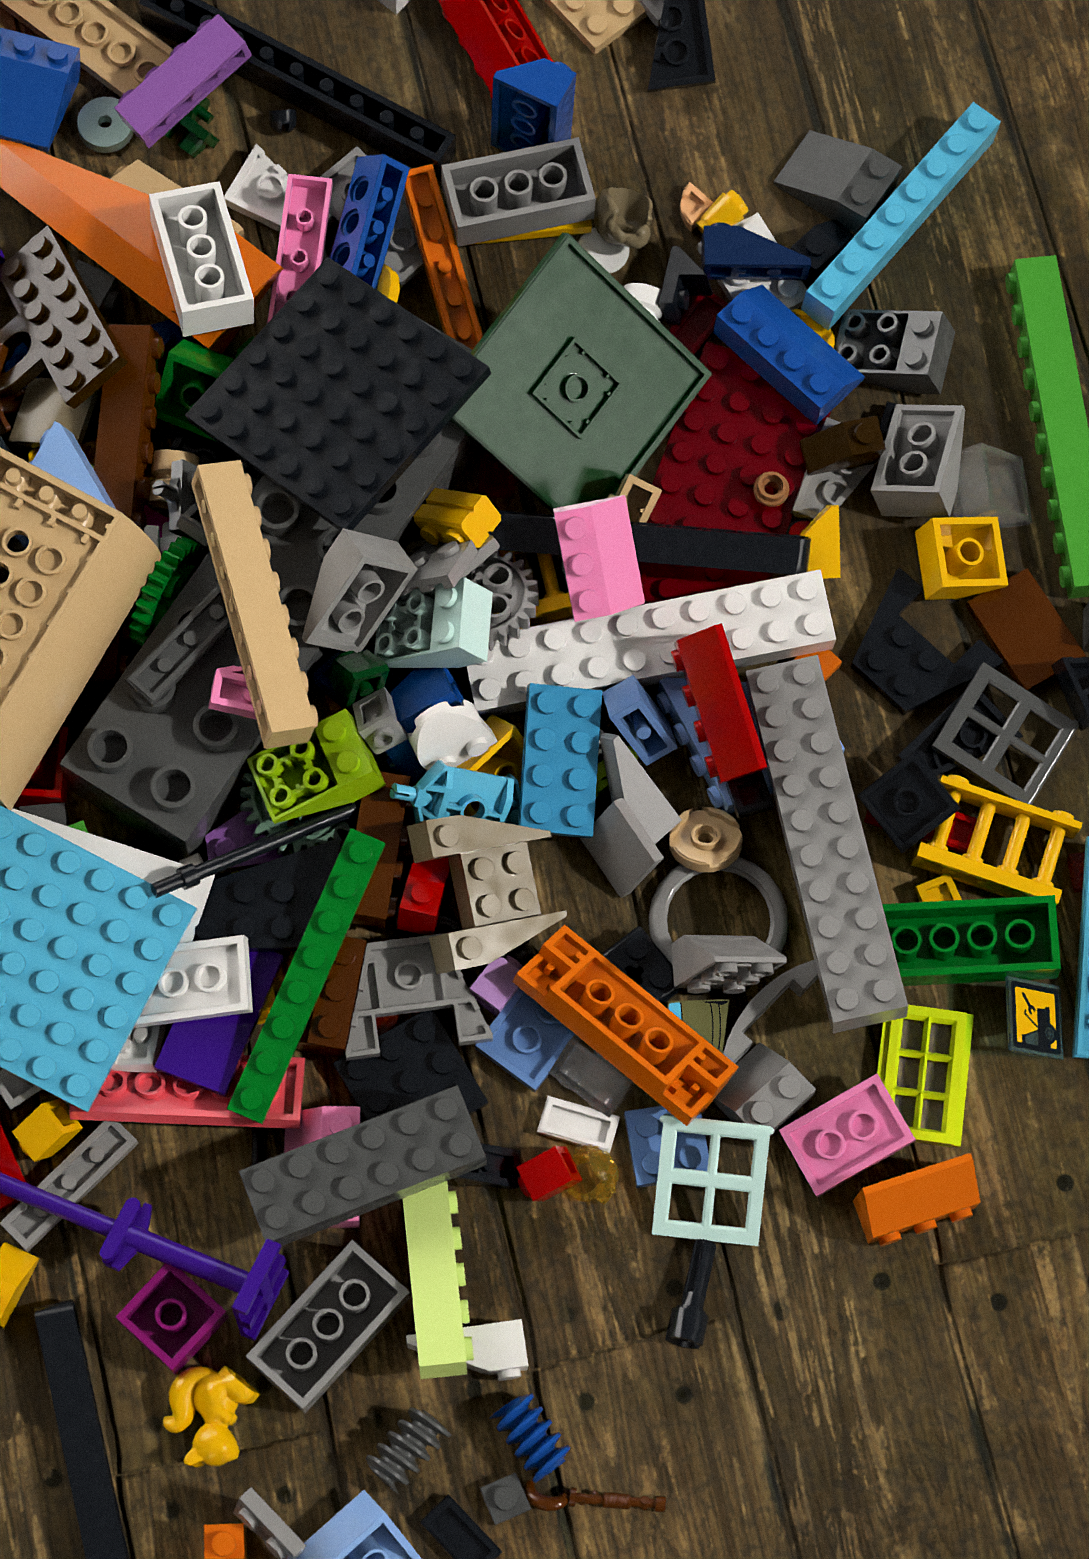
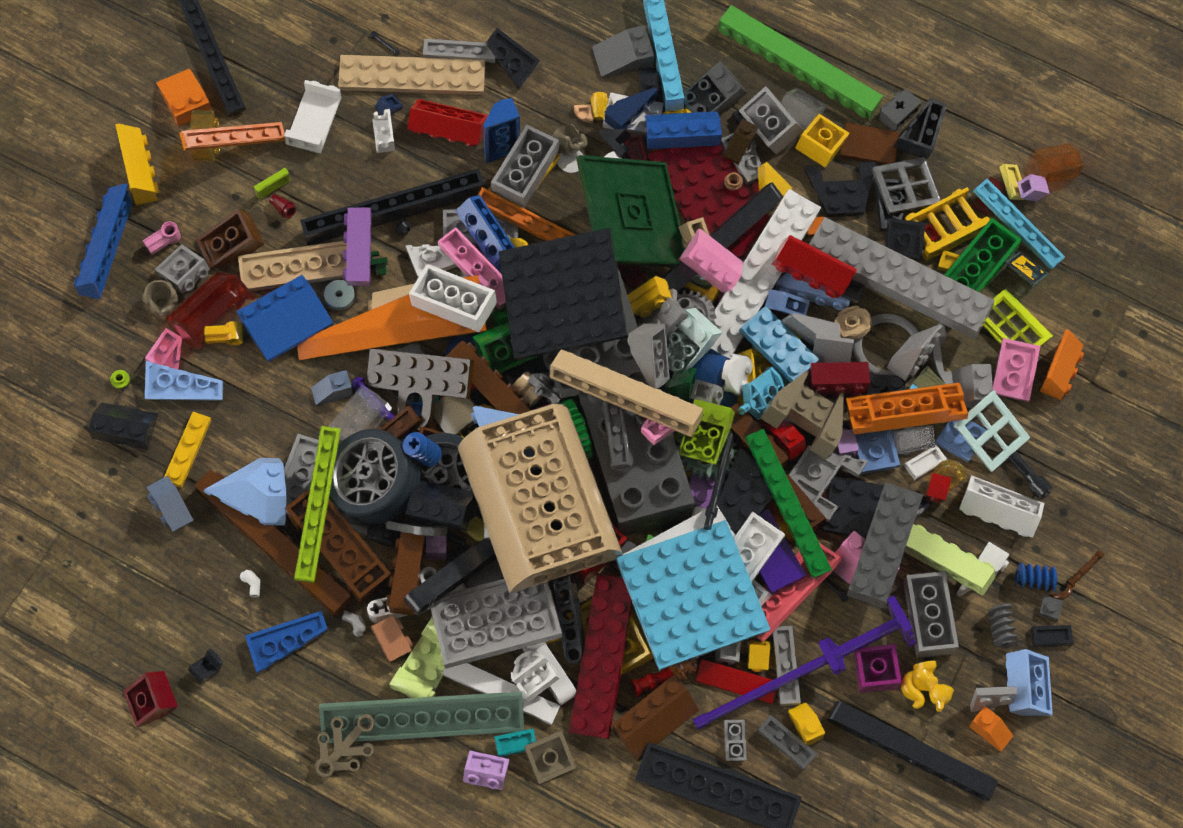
camera: 45 degrees left, 5 degrees down
none -> dark red brick [807,362,870,400]
none -> white slope [959,475,1044,538]

